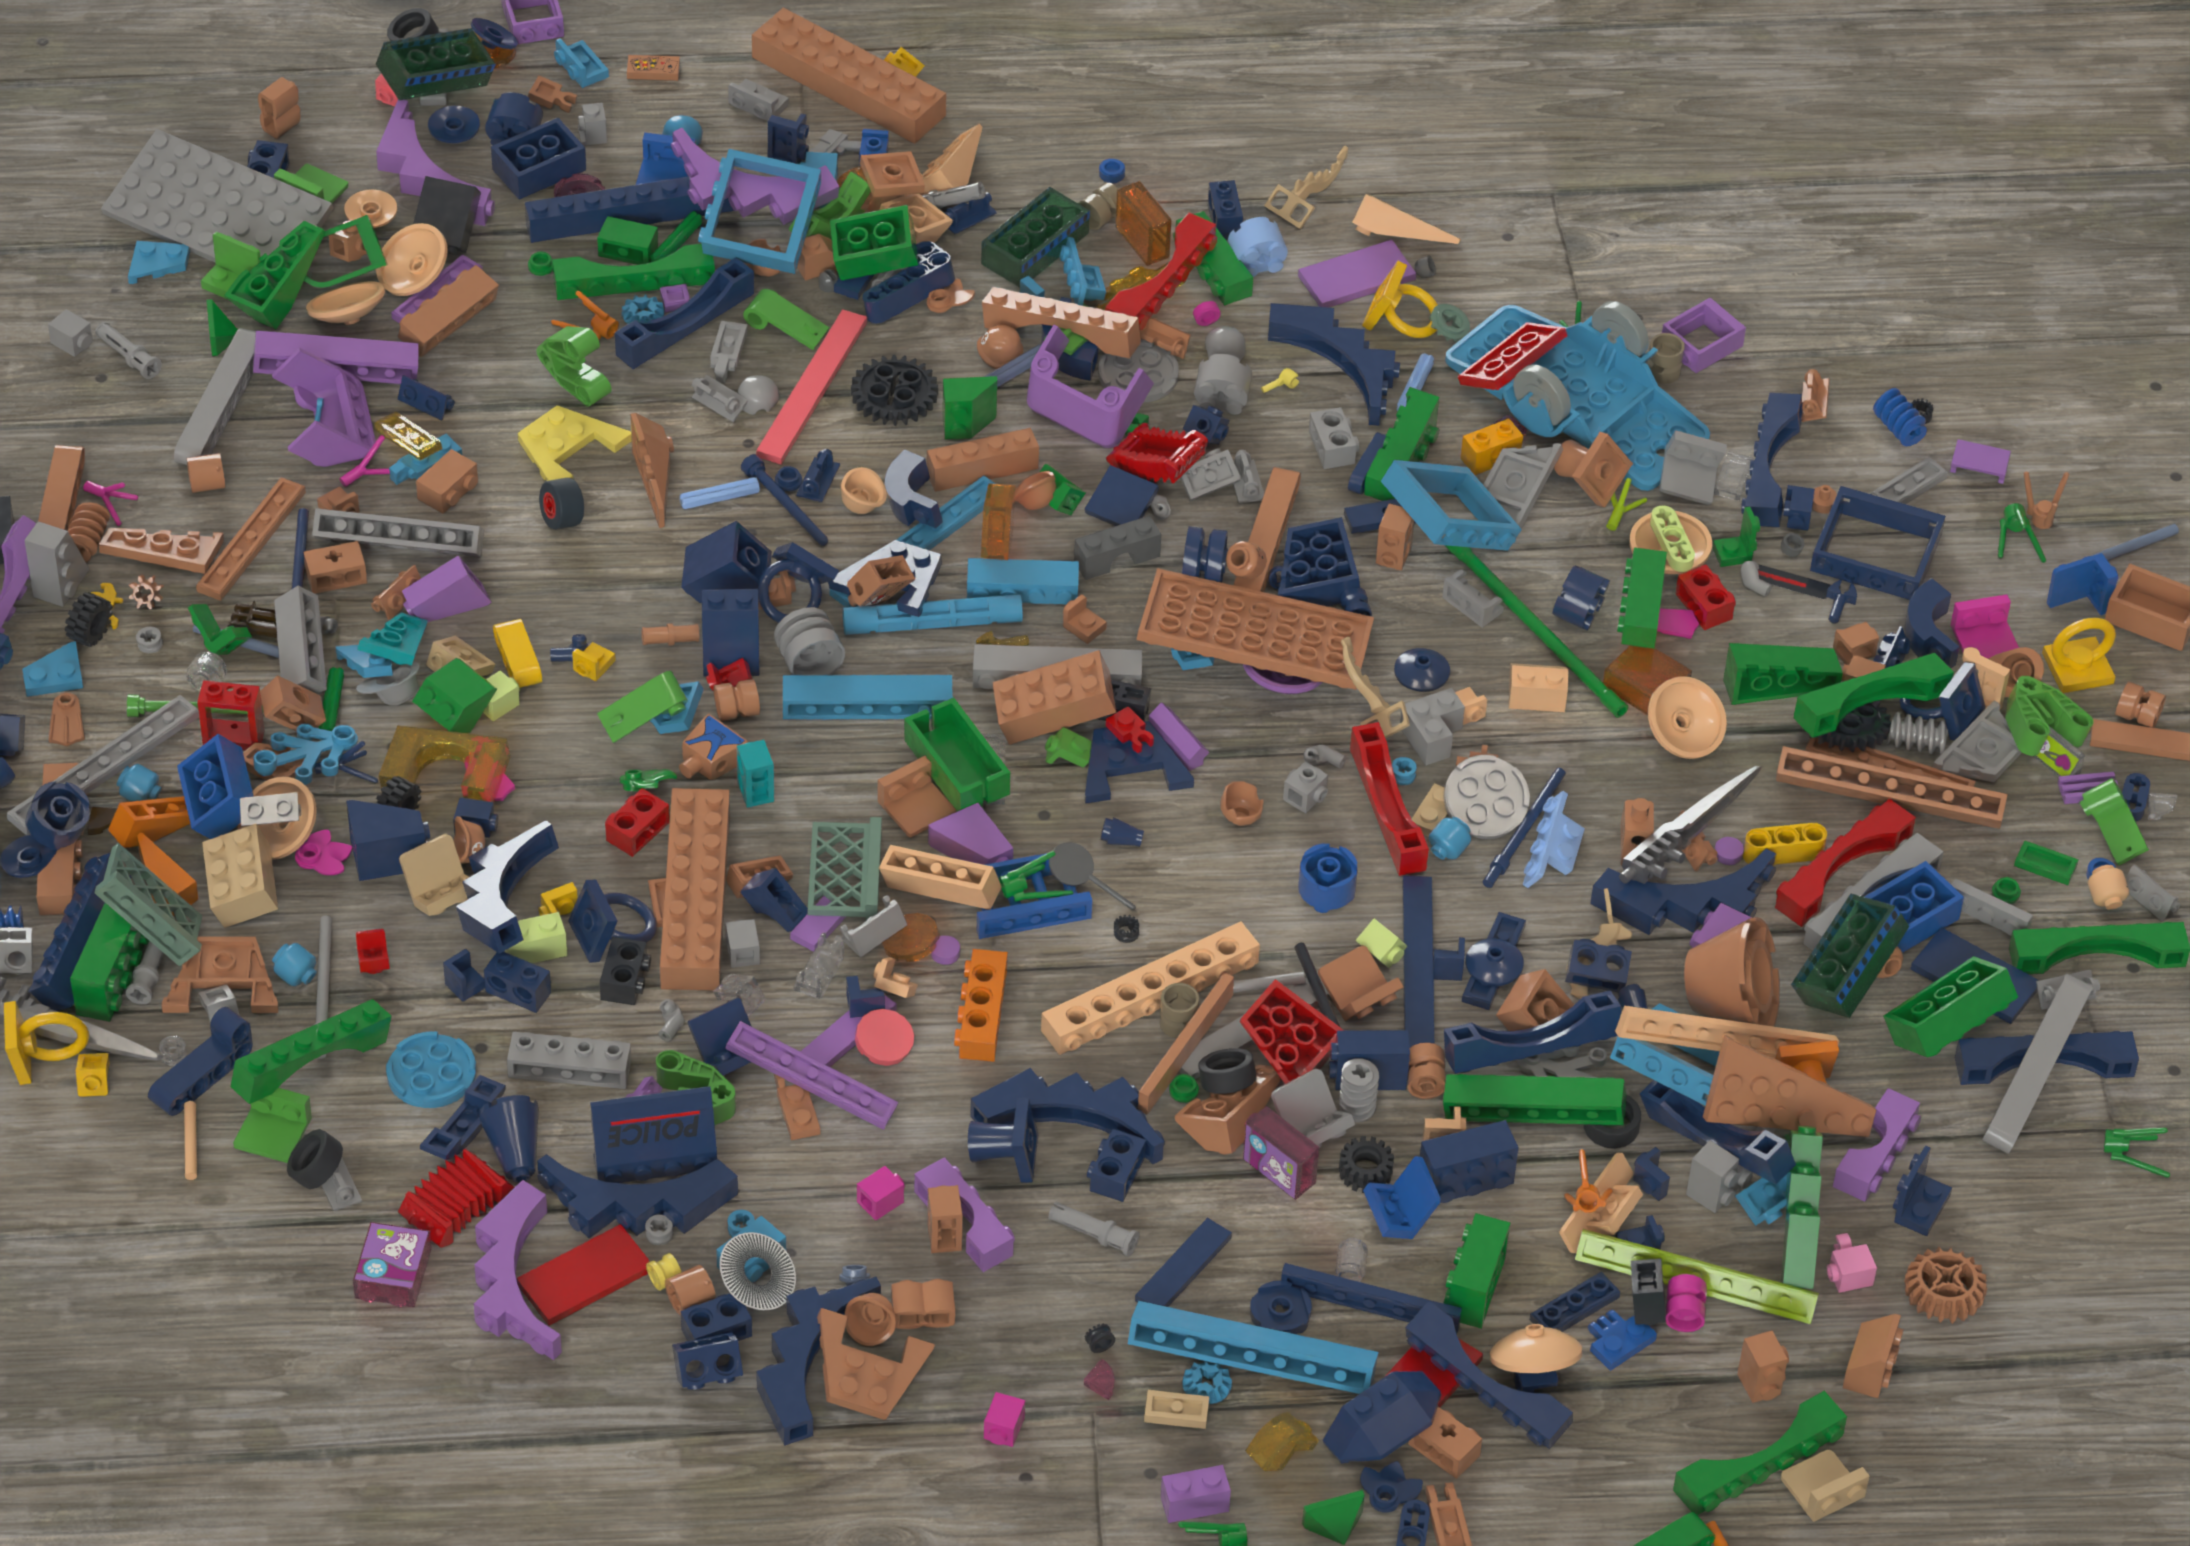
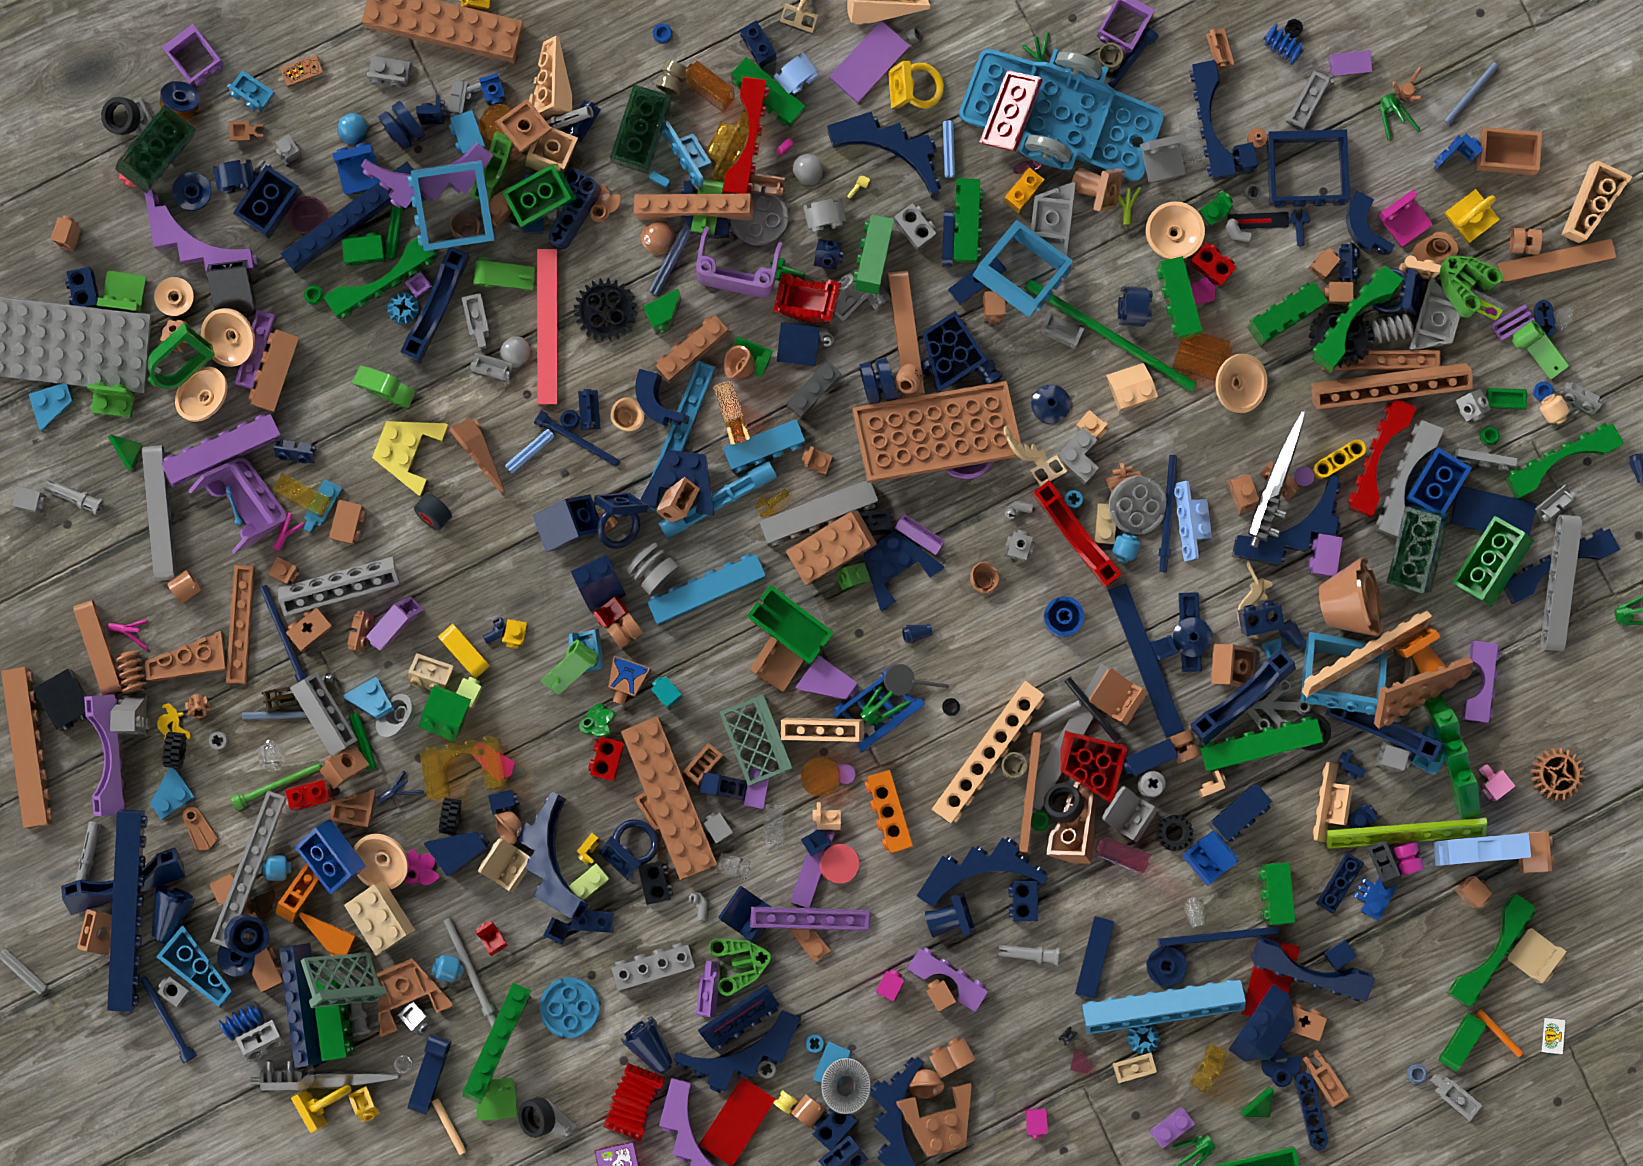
camera: 20 degrees left, 35 degrees up
green bracket [188,604,252,655] -> none
green wedge [224,221,325,330] -> none
light grey hinge [240,792,302,827] -> none
dark azure plant [253,724,358,785] -> none
teal wing [357,613,428,665] -> none
dark blue slope [420,1075,506,1160] -> none
orange plant [551,291,619,340] -> none
nougat pin [641,623,699,646] -> none
sand blue plate [839,1265,870,1286] -> none
light grey hinge [840,895,907,957] -> none
red plate [1106,706,1154,753] -> none
yellowish green brick [1355,918,1407,968] -> none
sand green gear [1429,304,1470,342] -> none
light nougat dish [1490,1324,1583,1373] -> none
orange plant [1564,1149,1613,1213] -> none
yellowish green beam [1650,506,1695,572] -> none
dark blue bracket [1893,1145,1952,1236] -> none
none -> dark blue wheel [378,100,425,151]
none -> brick [853,214,894,295]
none -> dark blue piece [1107,27,1159,88]
none -> light blue tile [1433,833,1531,866]
none -> light grey brick [1456,389,1491,422]

